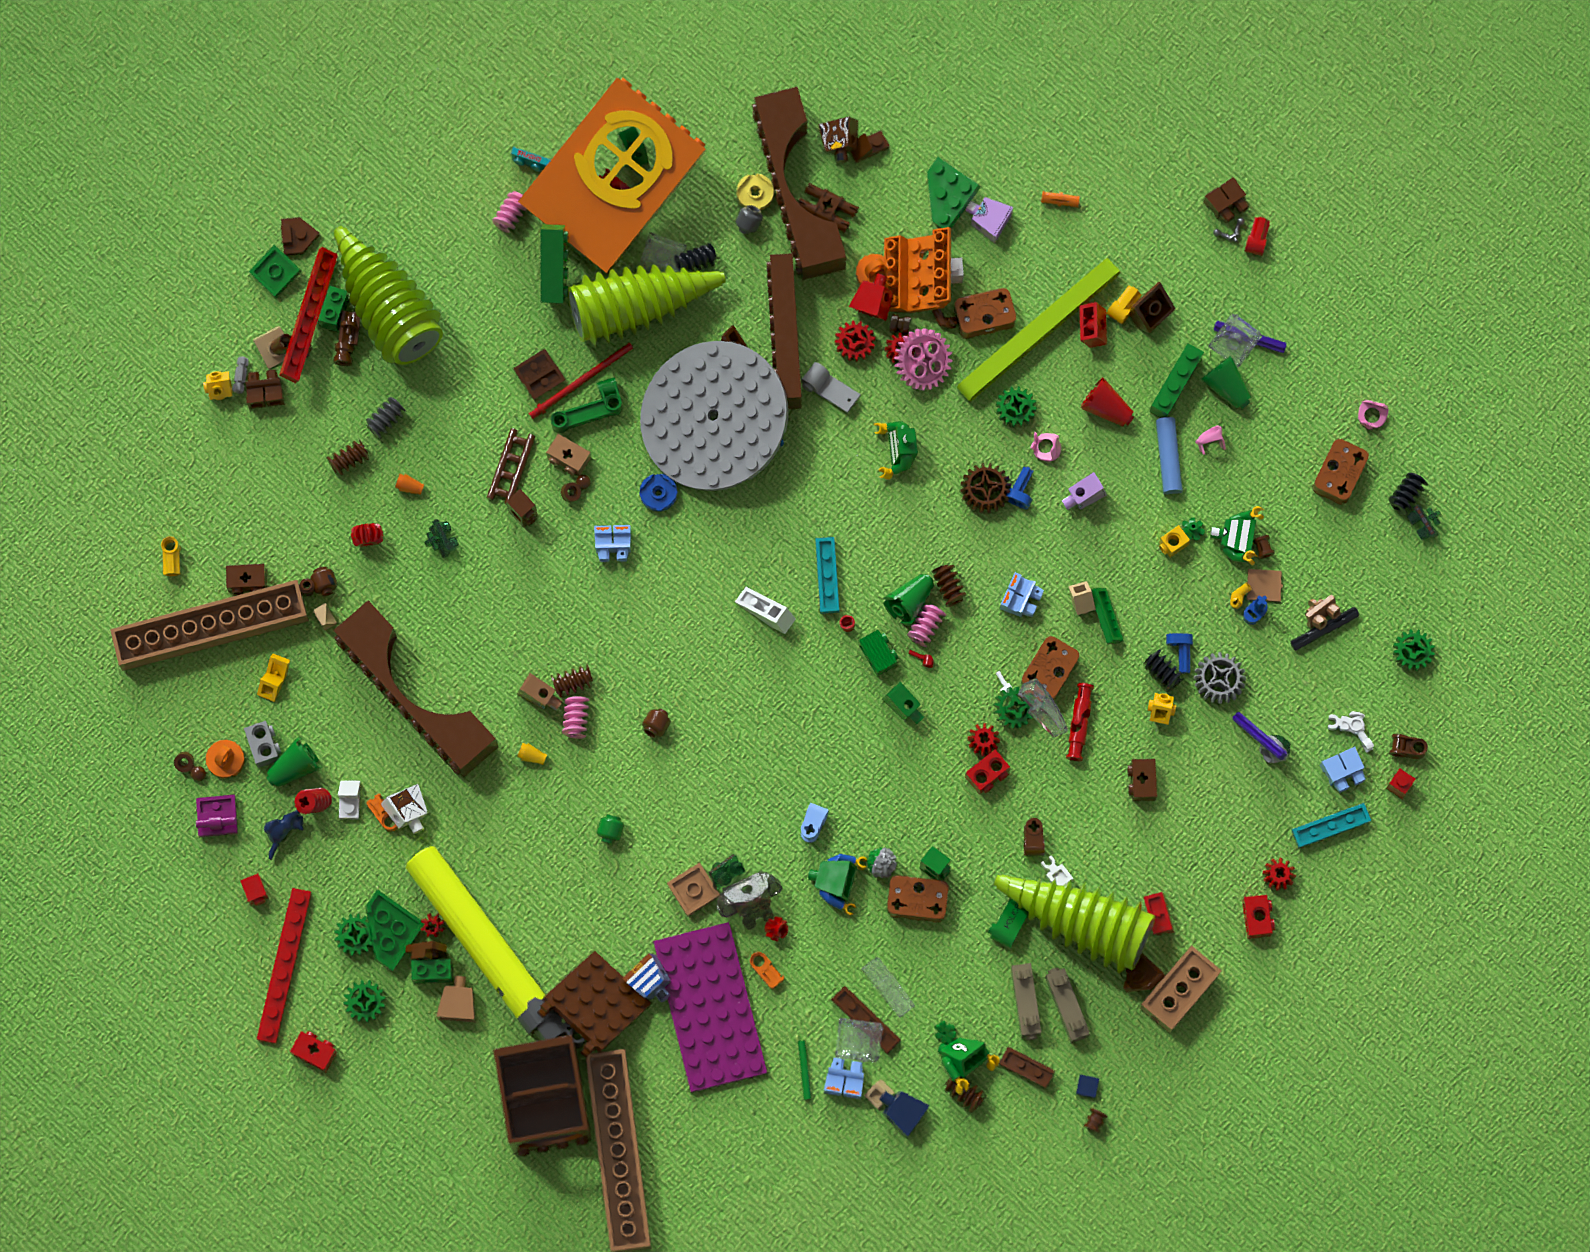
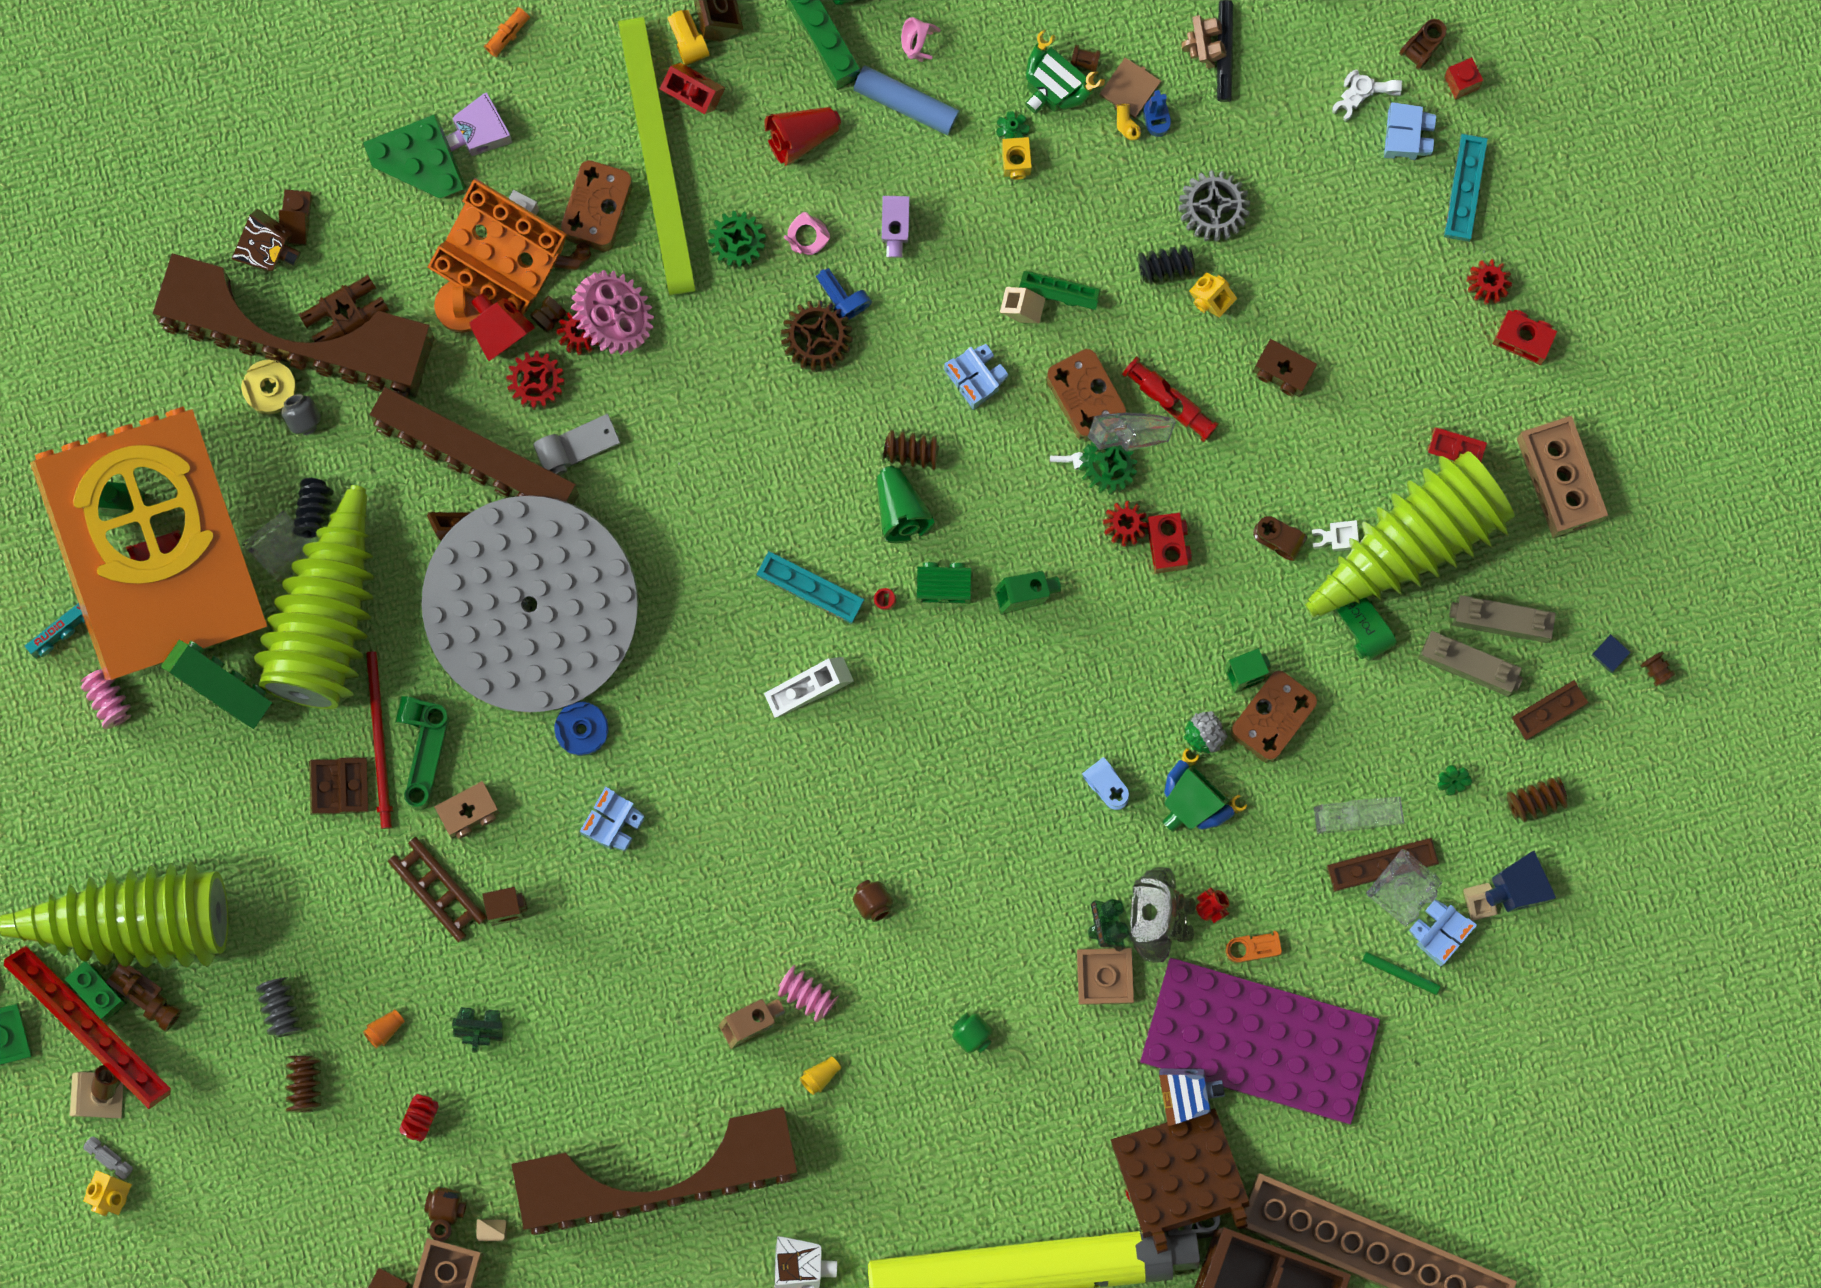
camera: 65 degrees left, 5 degrees up
reddish brown hips [246,369,285,409] -> none
reddish brown piece [551,664,593,698] -> none
reddish brown plate [561,474,591,502] -> none
green torso [874,421,918,480] -> none
bright pink piece [907,605,946,647] -> none
red hand [908,650,934,668] -> none
green torso [938,1037,1000,1095] -> none
reddish brown plate [1123,953,1165,992] -> none
blue piece [1166,633,1193,674] -> none
dark purple axle [1233,712,1287,760] -> none
light grey piece [1259,734,1291,763] -> none

